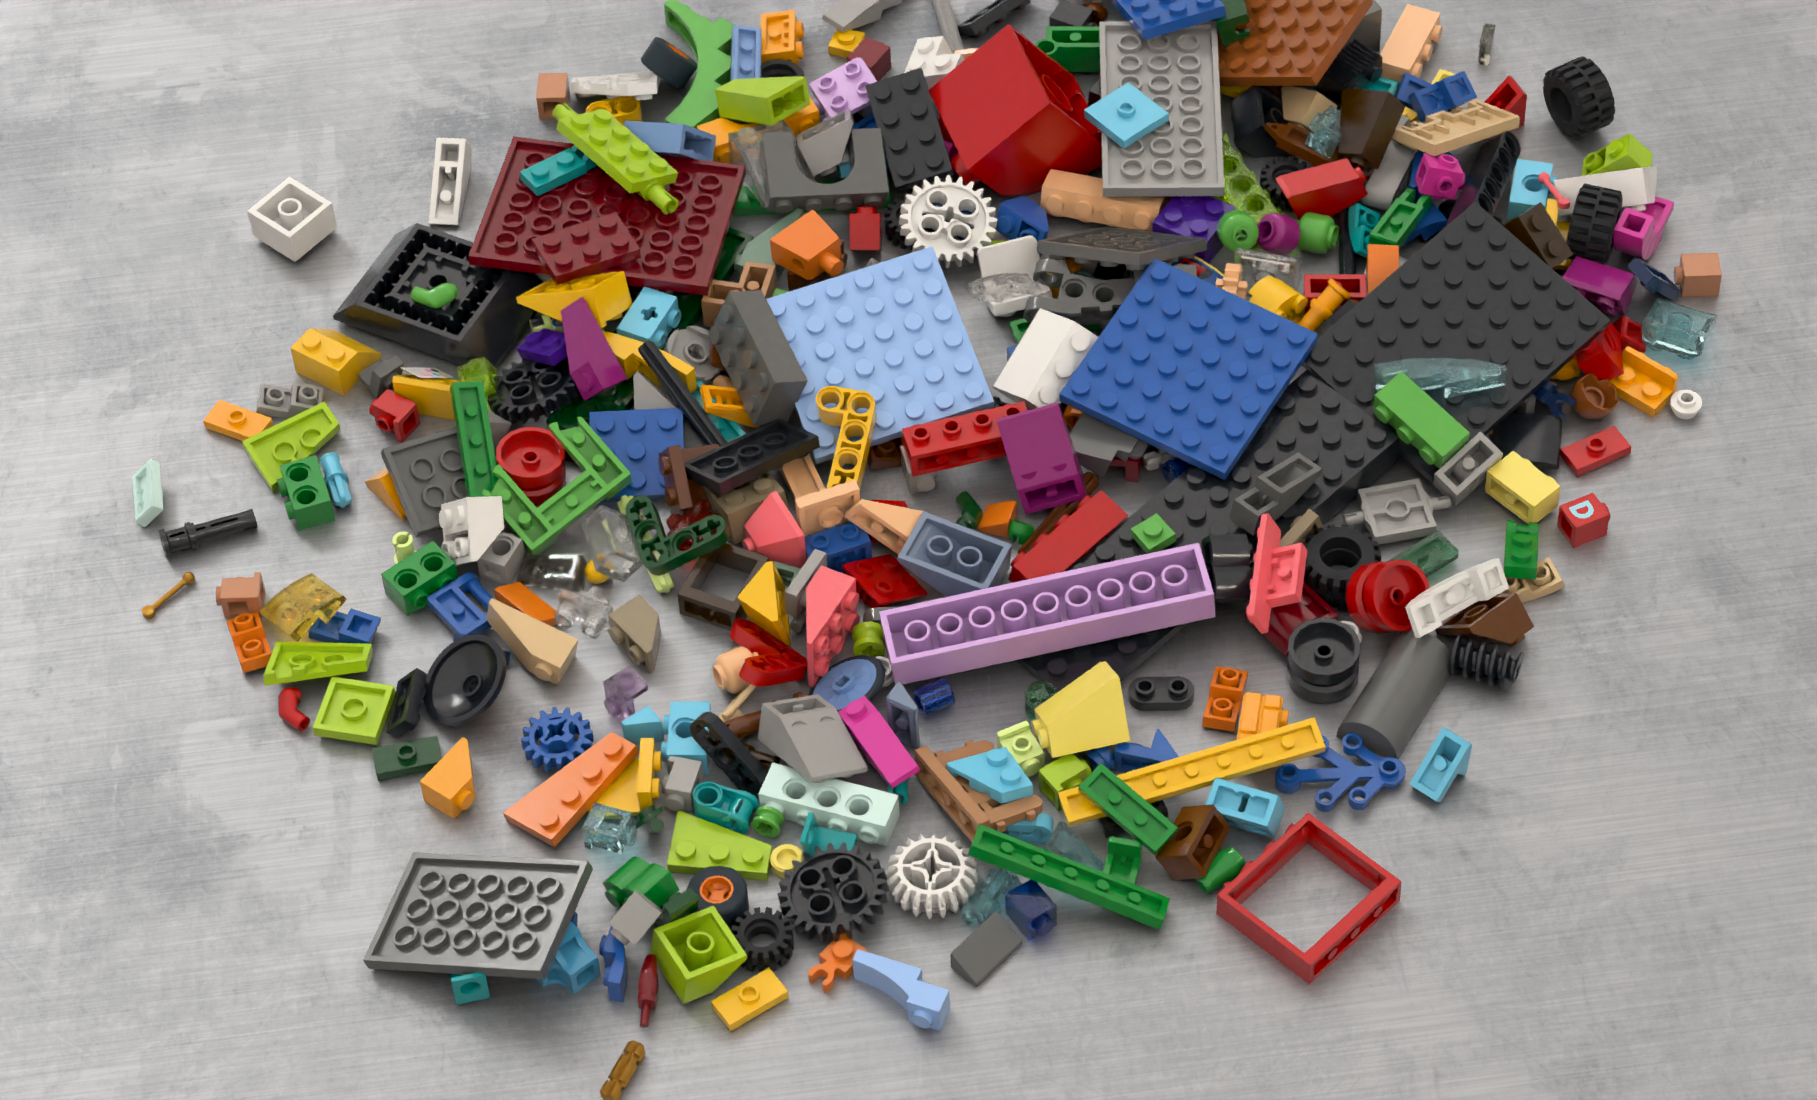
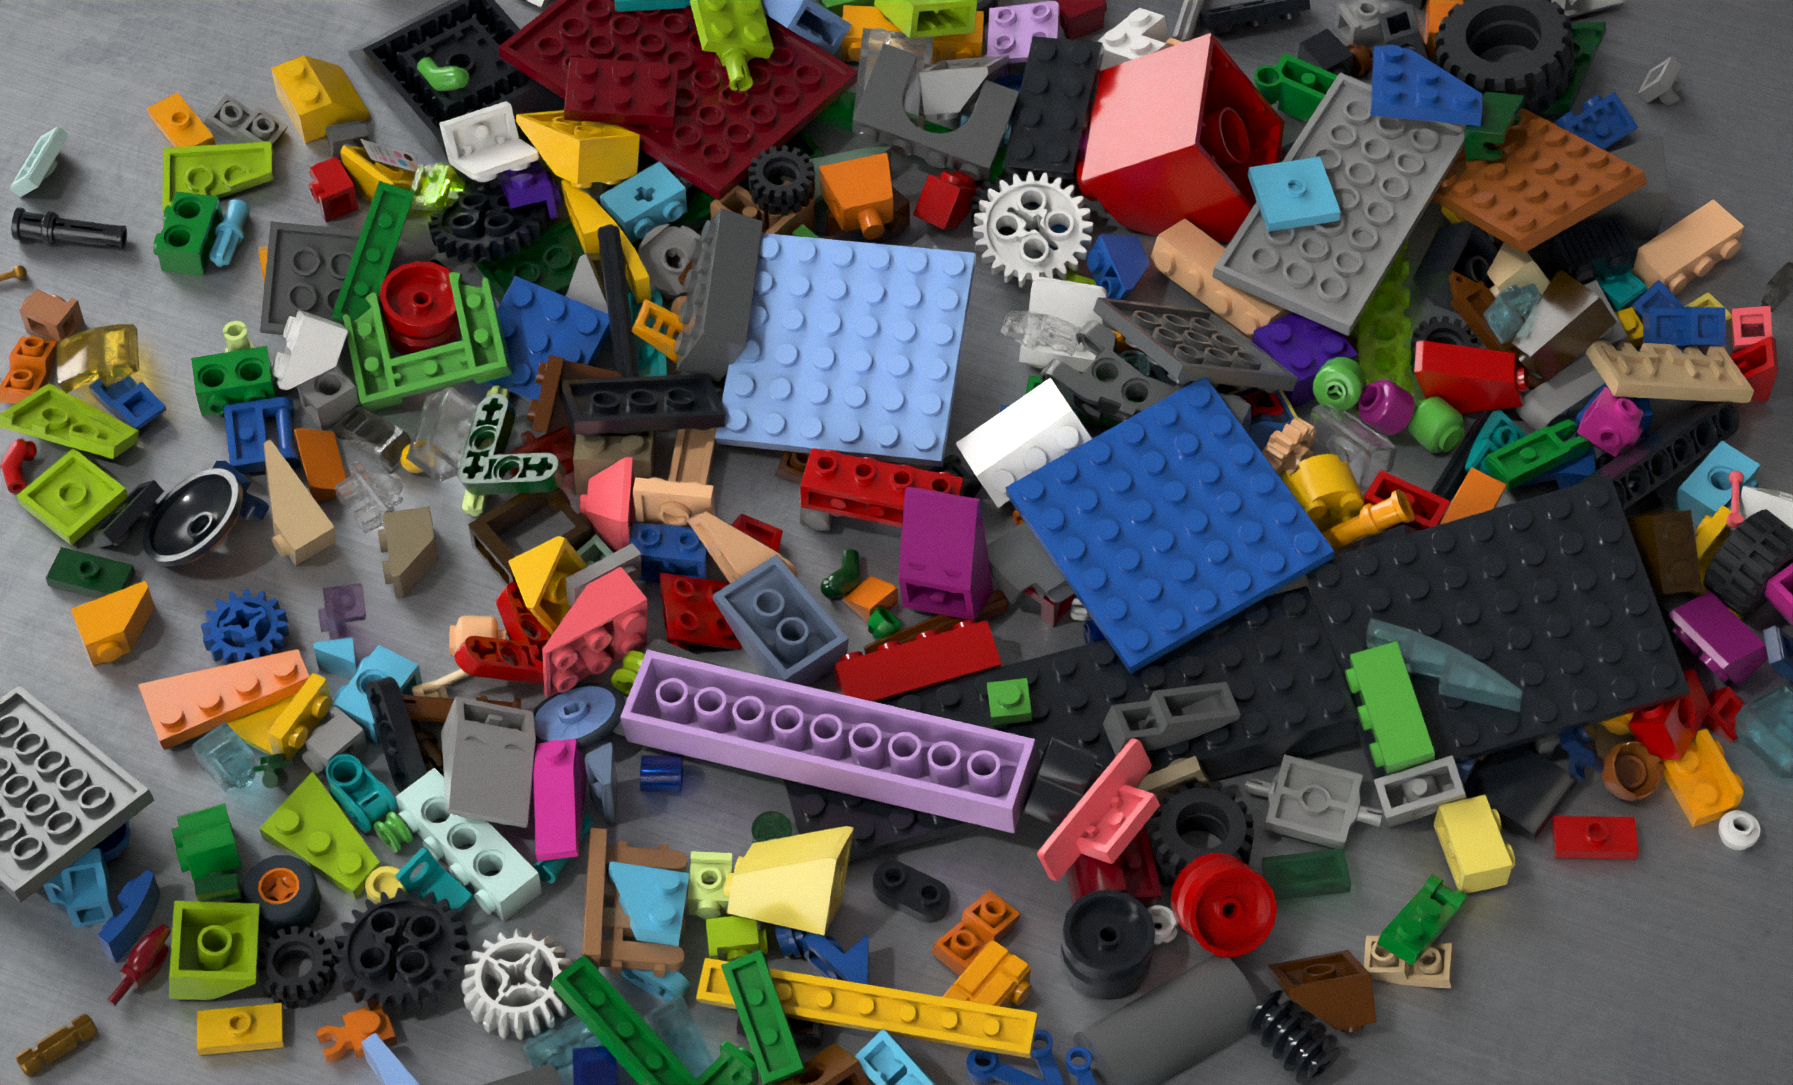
camera: 25 degrees right, 5 degrees up
magenta slope [561,297,628,401] -> none
light grey brick [608,889,663,945] -> none
yellow beam [816,386,876,489] -> none
white slope [1405,558,1509,638] -> none
red brick [1557,493,1610,548] -> none
none -> white bracket [439,101,540,182]
none -> black tyre [748,146,815,216]
none -> coral brick [1730,306,1773,354]

